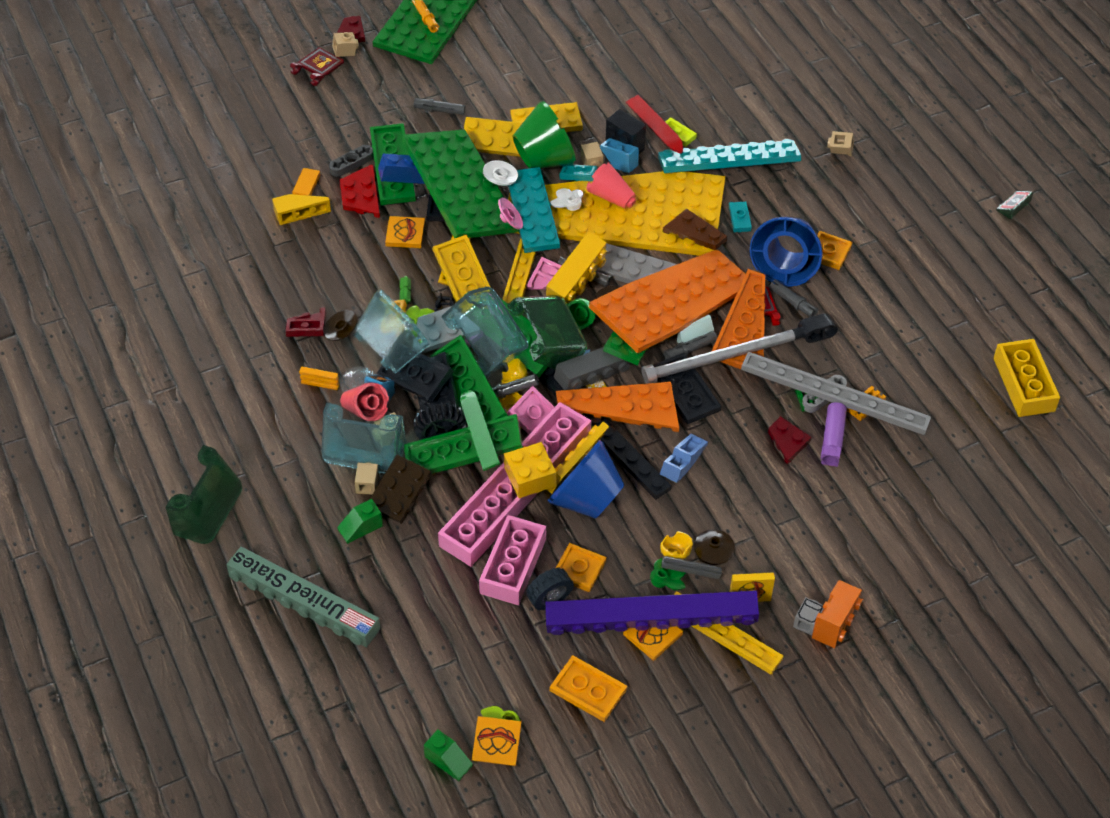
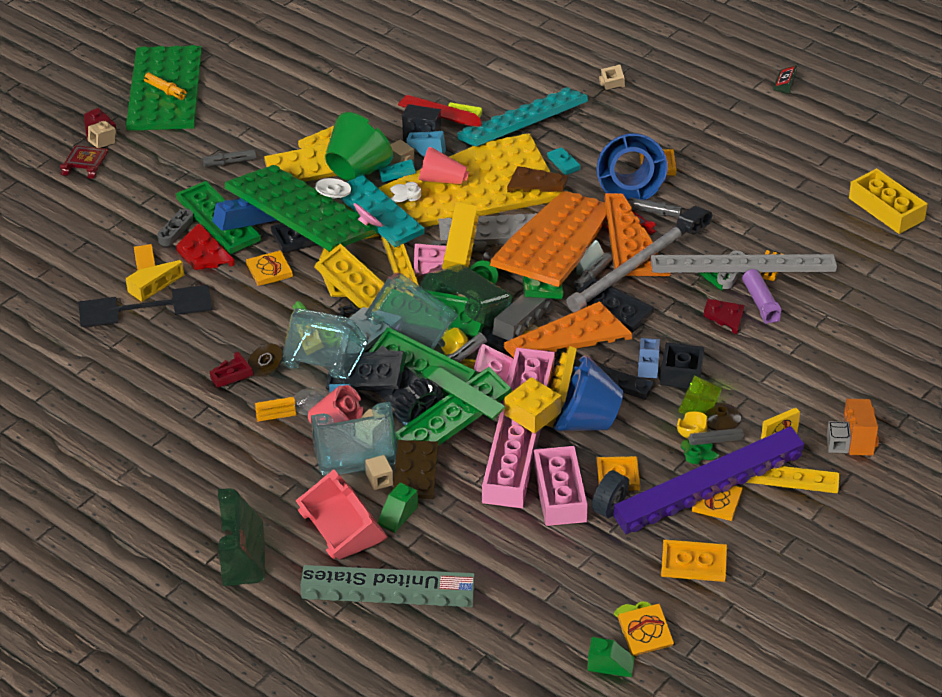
camera: 25 degrees left, 10 degrees down
none -> black hinge [78,285,212,327]
none -> coral windscreen [296,470,388,560]
none -> black brick [660,342,704,390]
none -> clear neon green slope [678,376,722,414]

